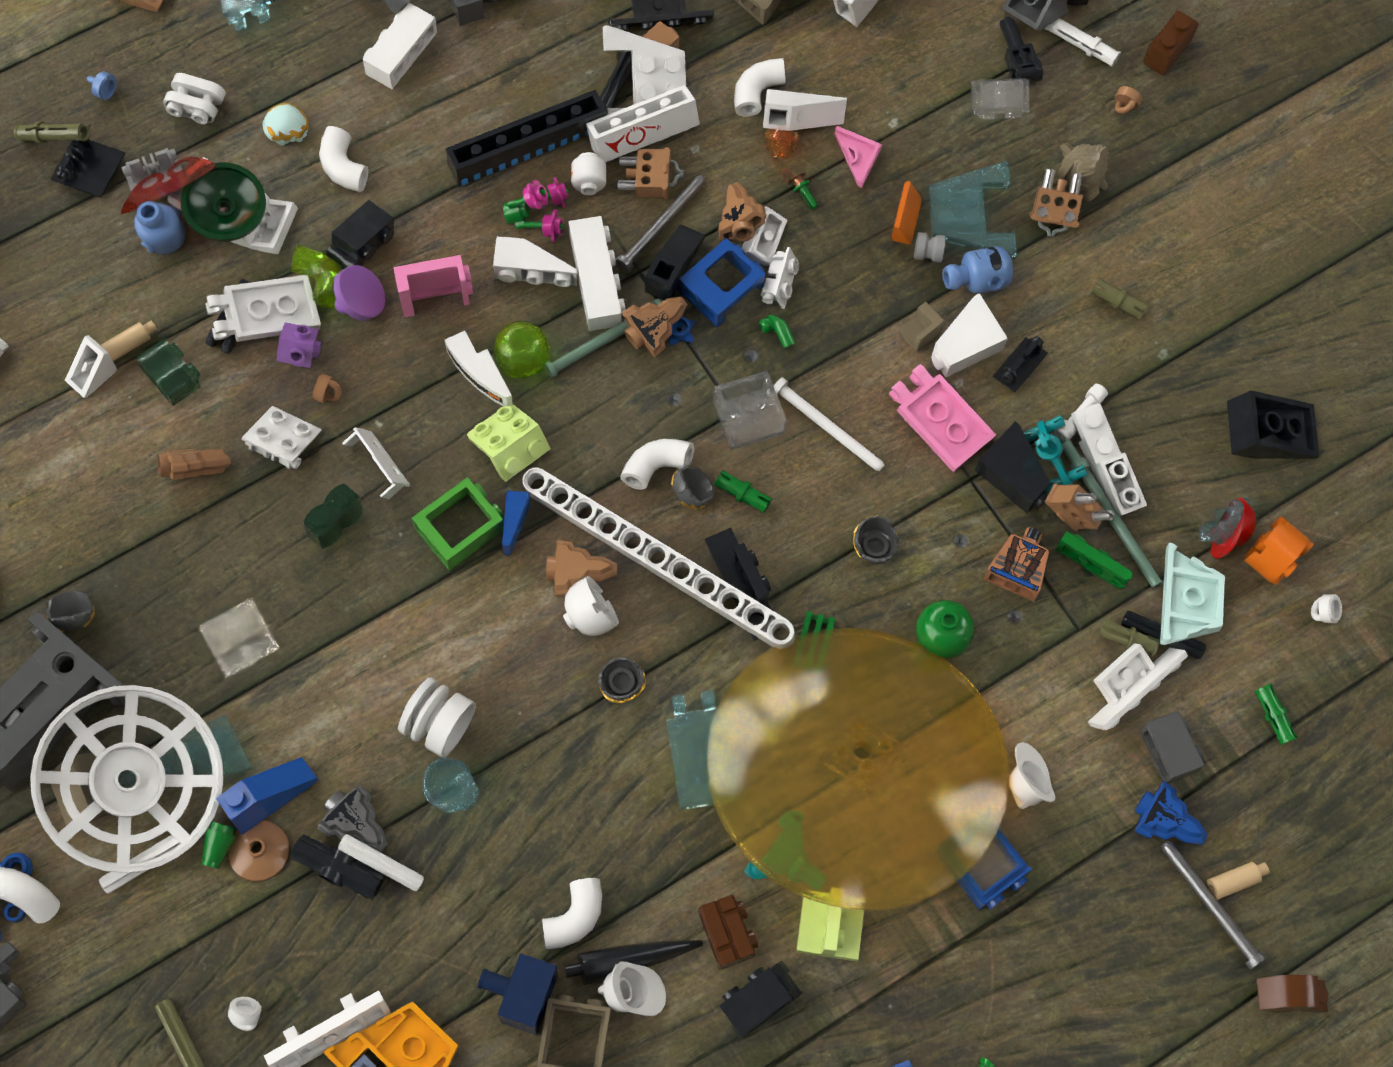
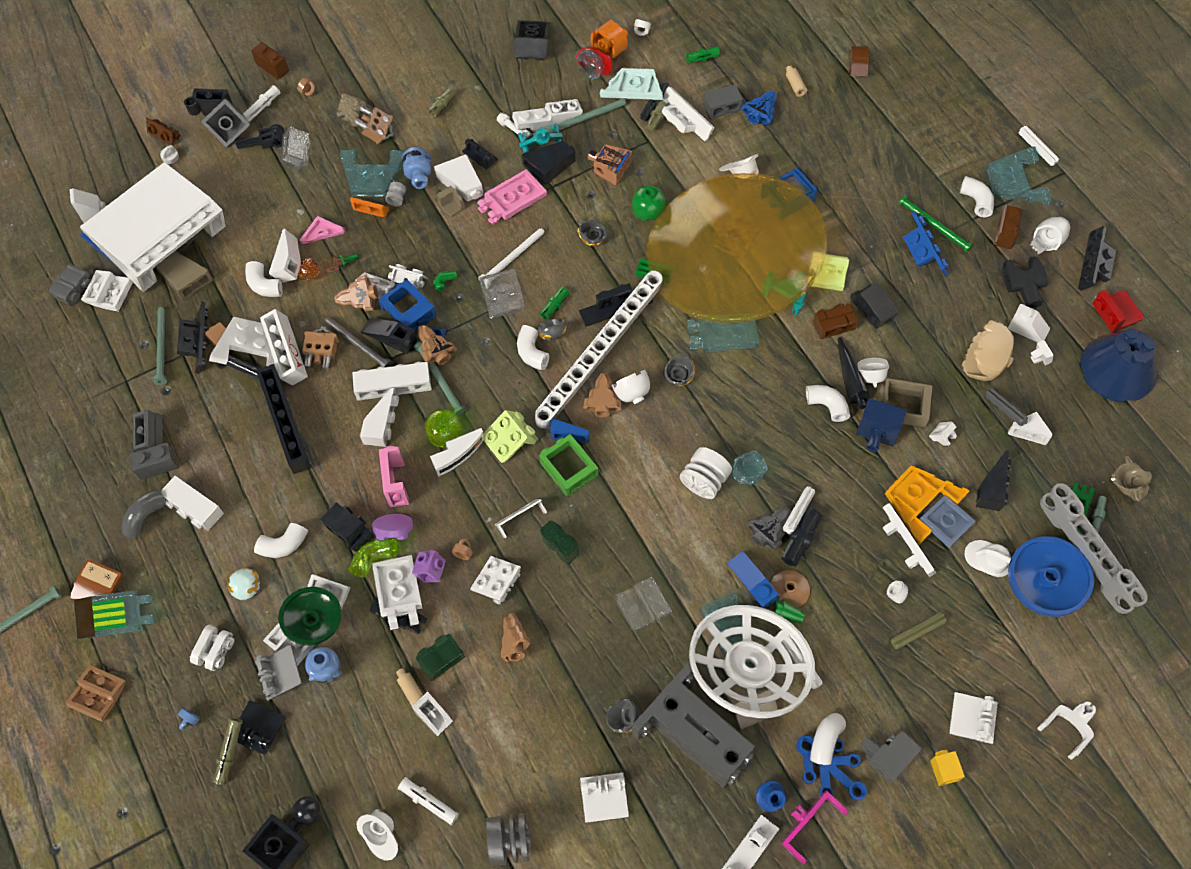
camera: 80 degrees left, 5 degrees down
clear red piece [121,156,216,214] -> none
dark pink plant [503,177,569,243] -> none
white head [571,152,606,195] -> none
medium nougat piece [1045,484,1114,531] -> none
green hinge [1055,531,1132,589] -> none
flat silver bar [1161,841,1267,969] -> none

